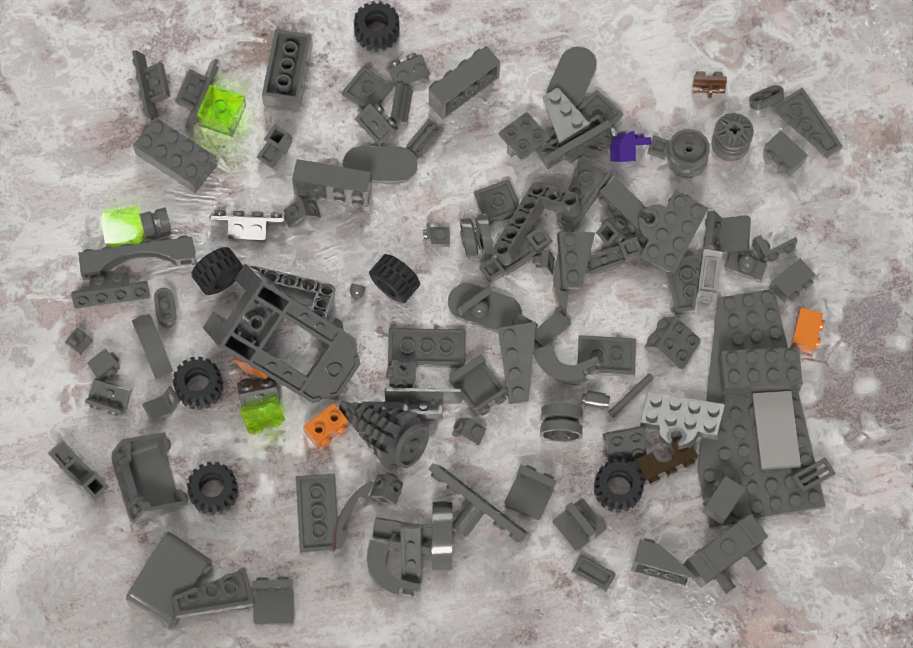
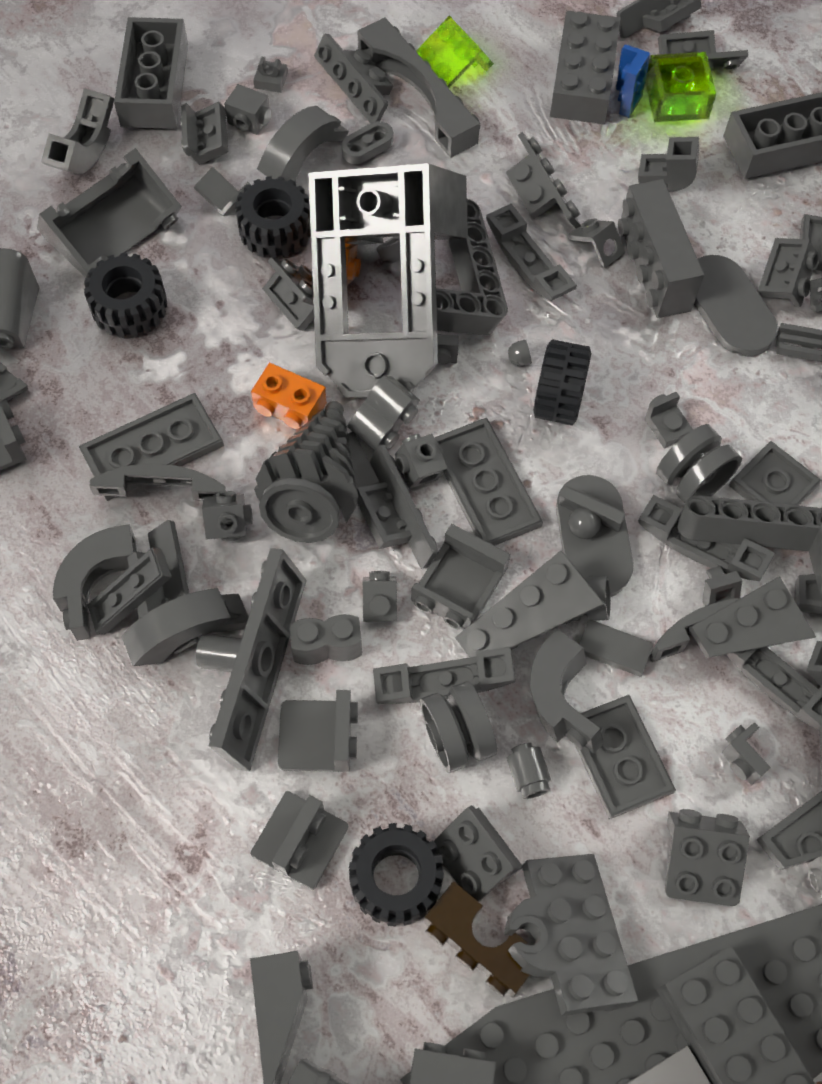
camera: 65 degrees right, 5 degrees down
dark grey wheel [140,207,171,237] -> none
black tyre [191,247,243,295] -> none
clear neon green bracket [239,395,285,434] -> none
dark grey tile [571,554,616,592] -> none
dark grey bar [608,373,654,417] -> none
none -> dark grey brick [114,17,188,129]
none -> dark grey brick [289,614,362,665]
none -> dark grey brick [347,376,420,450]
none -> dark grey slope [373,647,516,704]
none -> dark grey slope [486,204,577,301]
none -> blue bracket [616,44,650,118]
none -> dark grey bracket [722,722,771,785]

